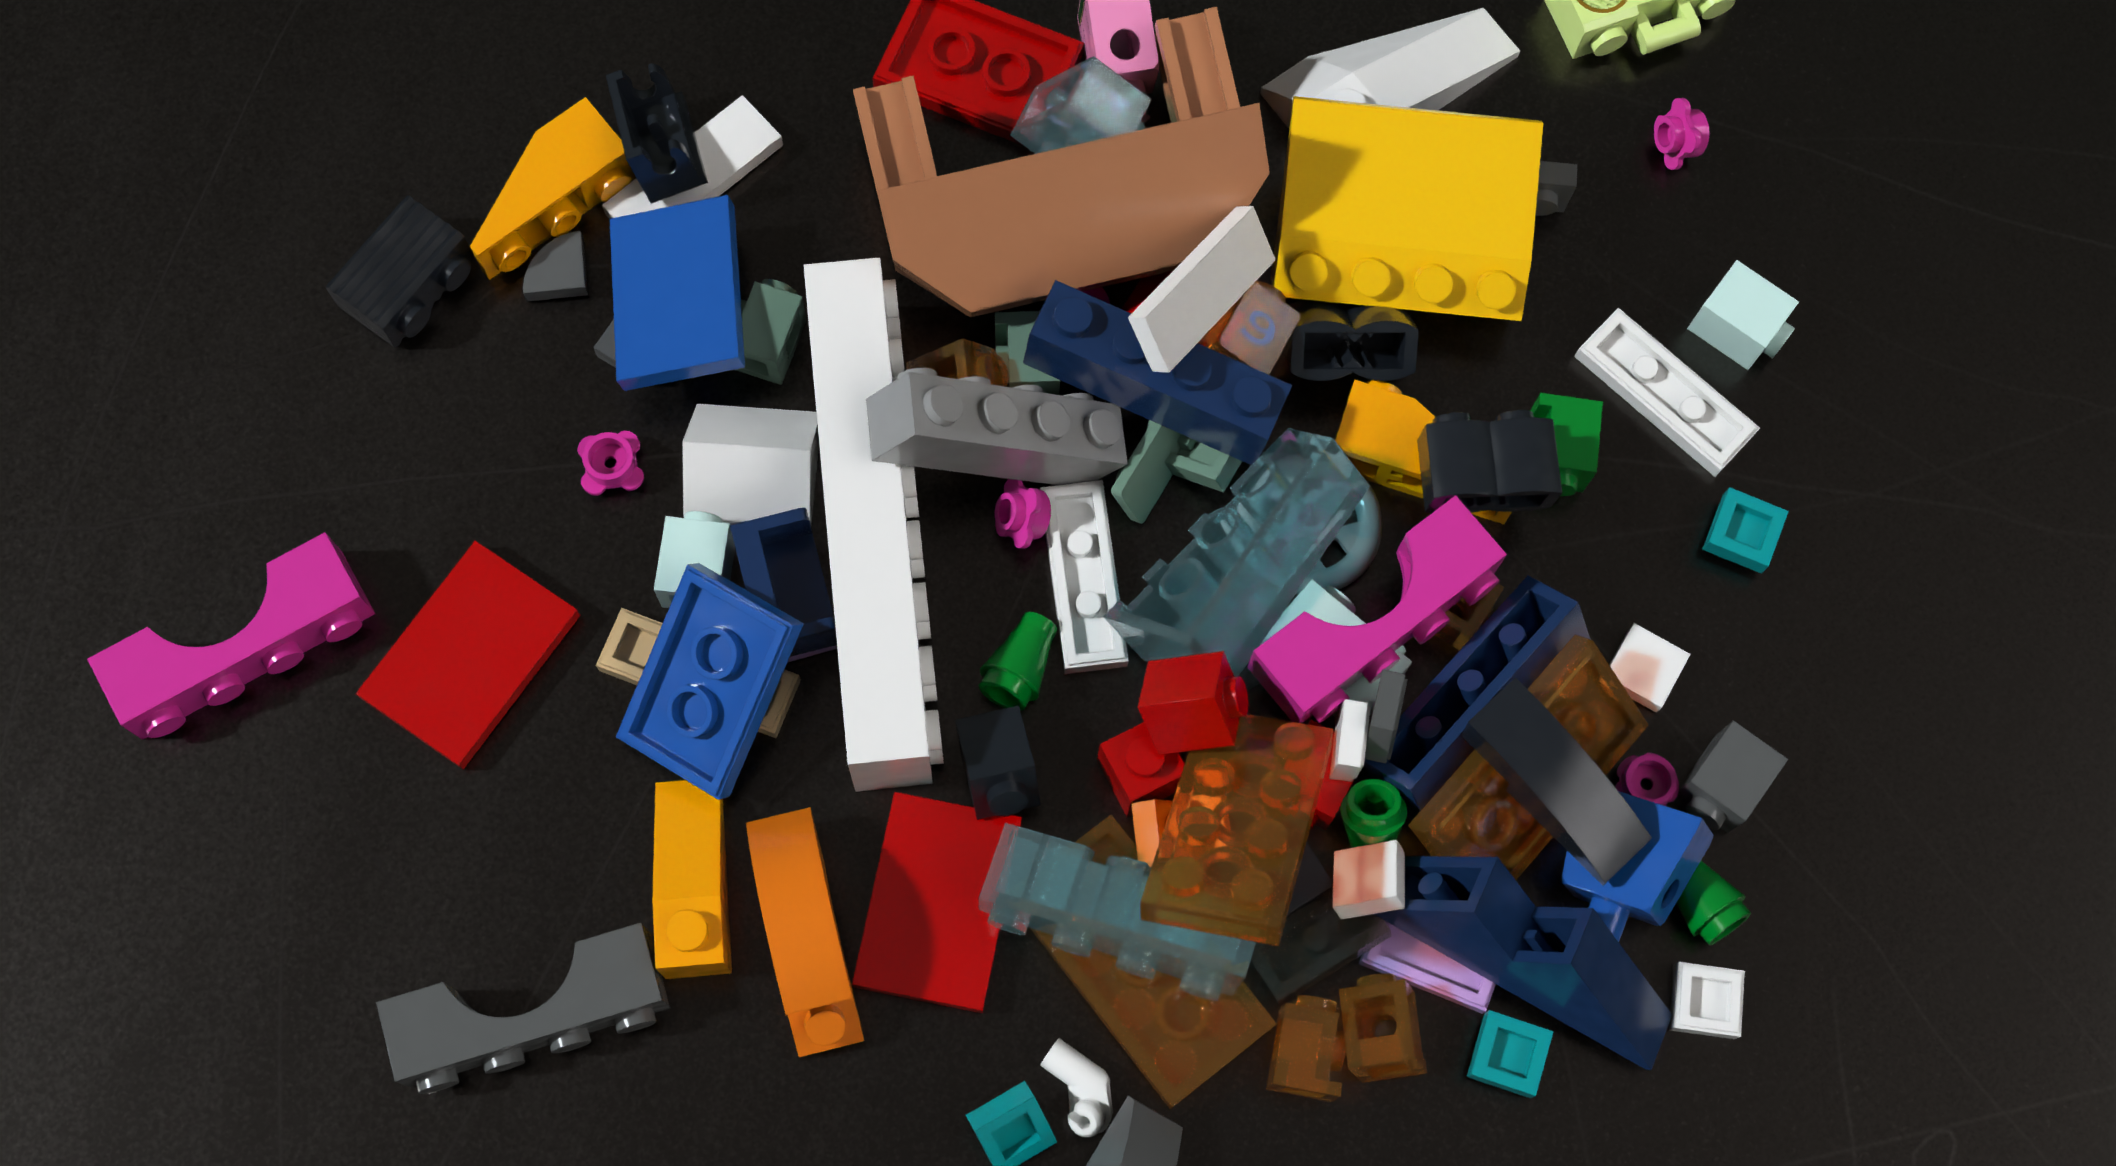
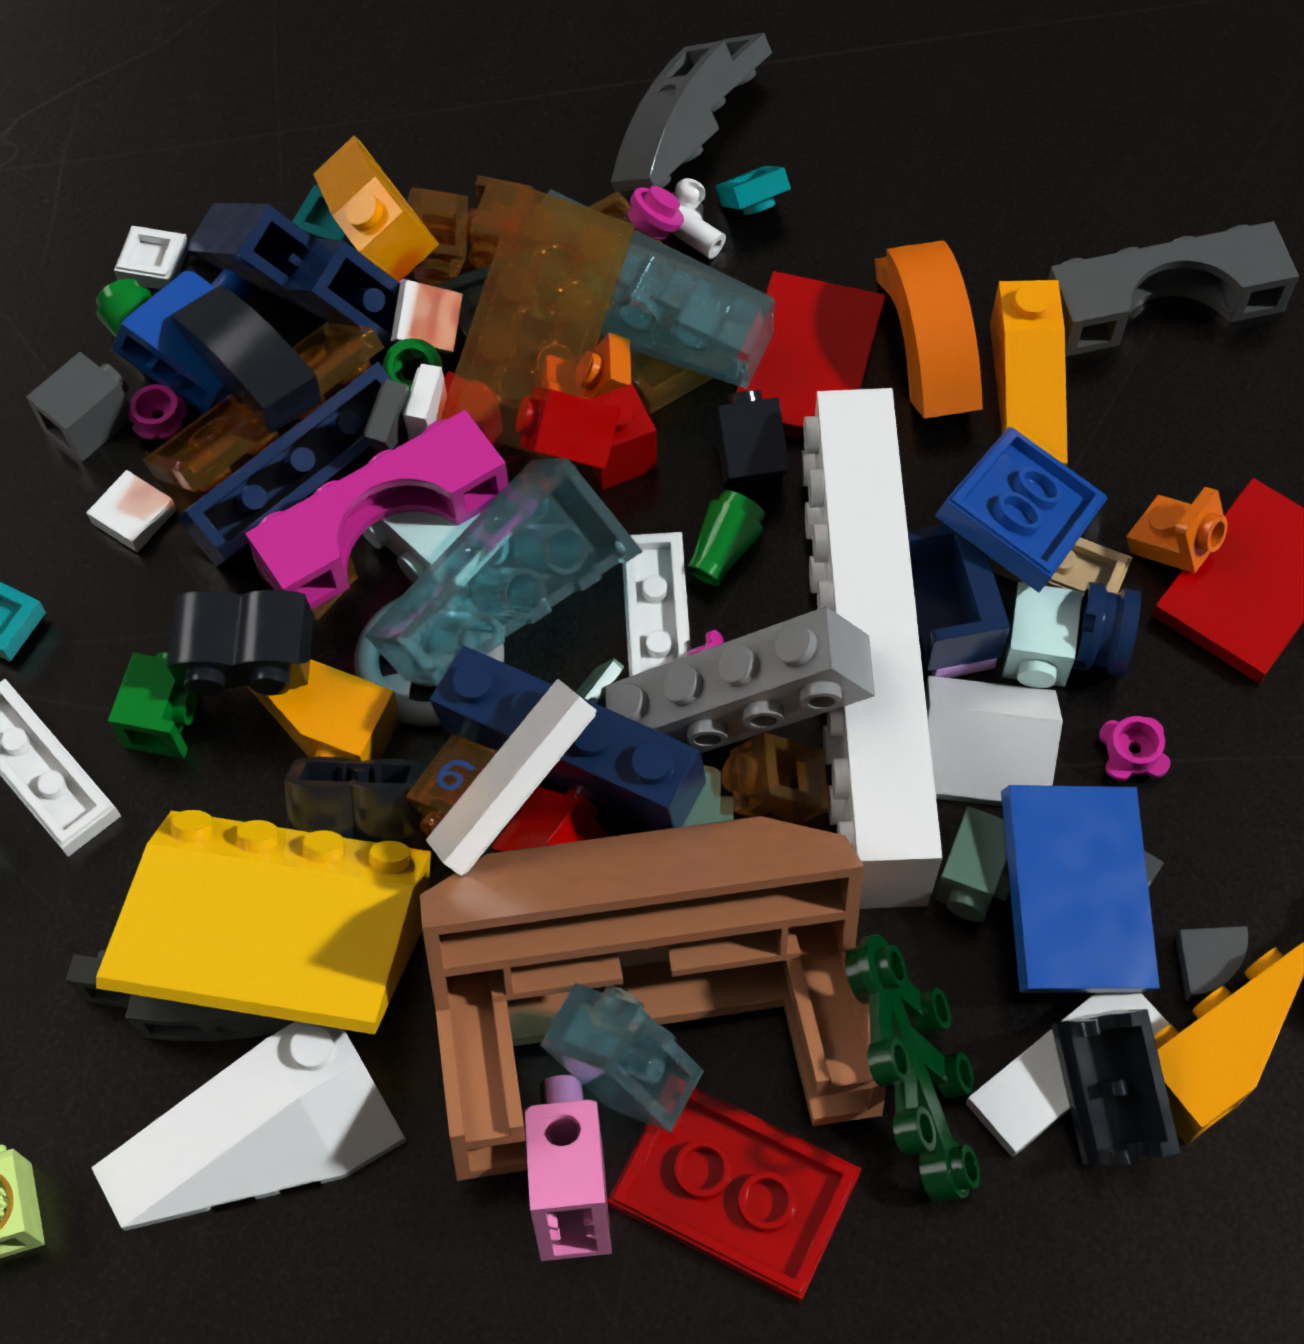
camera: 170 degrees left, 10 degrees down
none -> light orange slope [313,136,440,282]
none -> dark pink plate [628,186,684,239]
none -> dark green plant [845,934,980,1203]
none -> dark blue wheel [1072,582,1141,678]
none -> orange bracket [1126,487,1228,573]

